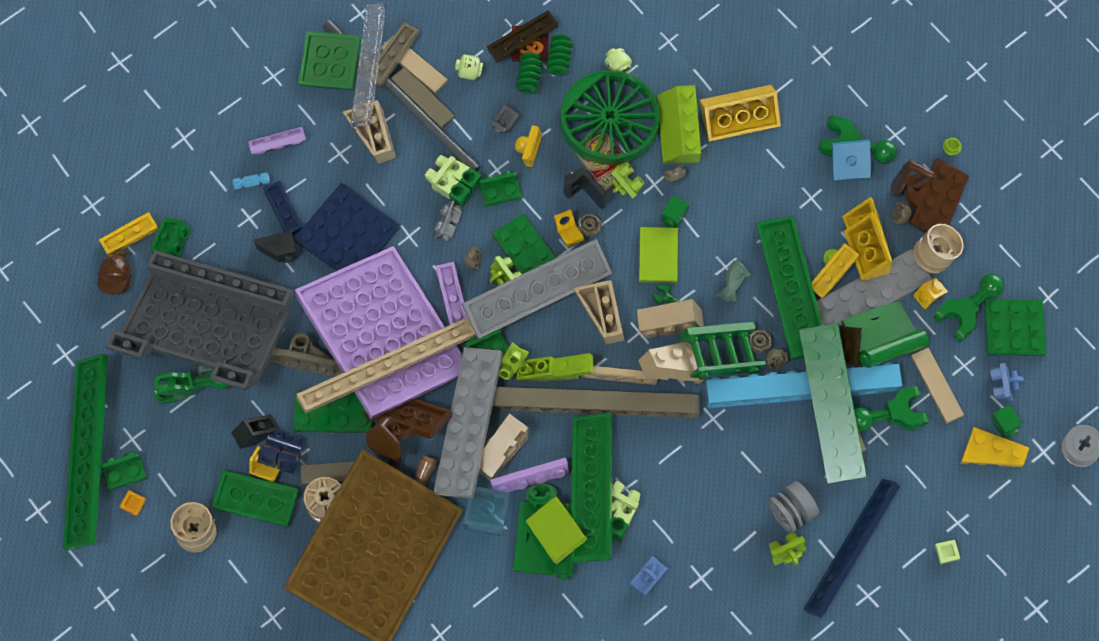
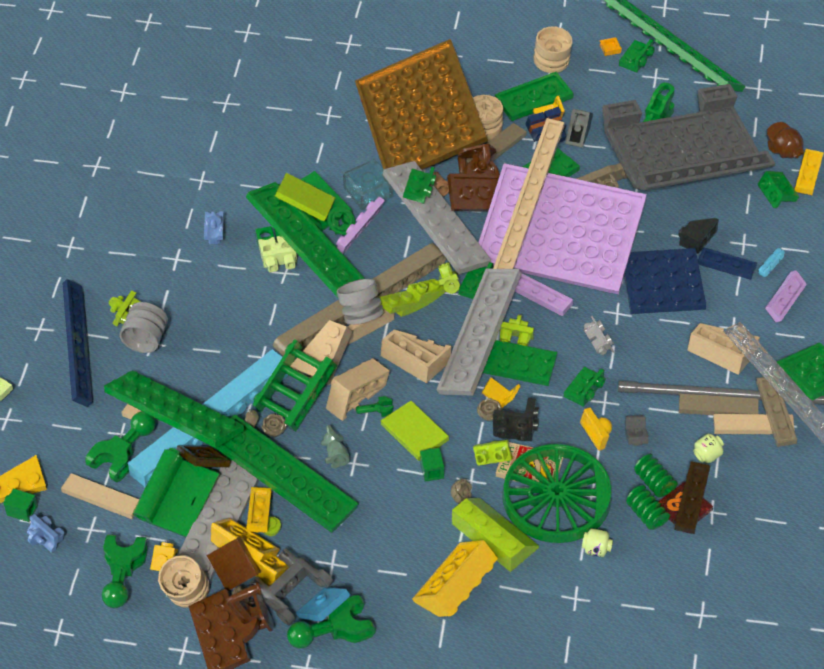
camera: 140 degrees right, 20 degrees down
hips [425,155,482,210] -> none
dark tan plate [464,247,482,270] -> none
tan wedge [479,414,528,482] -> none
green plate [984,299,1046,356] -> none
none -> reddish brown tile [206,537,261,591]
none -> dark grey connector [249,548,333,626]
none -> light grey wheel [337,279,384,325]
none -> green bracket [403,167,436,204]

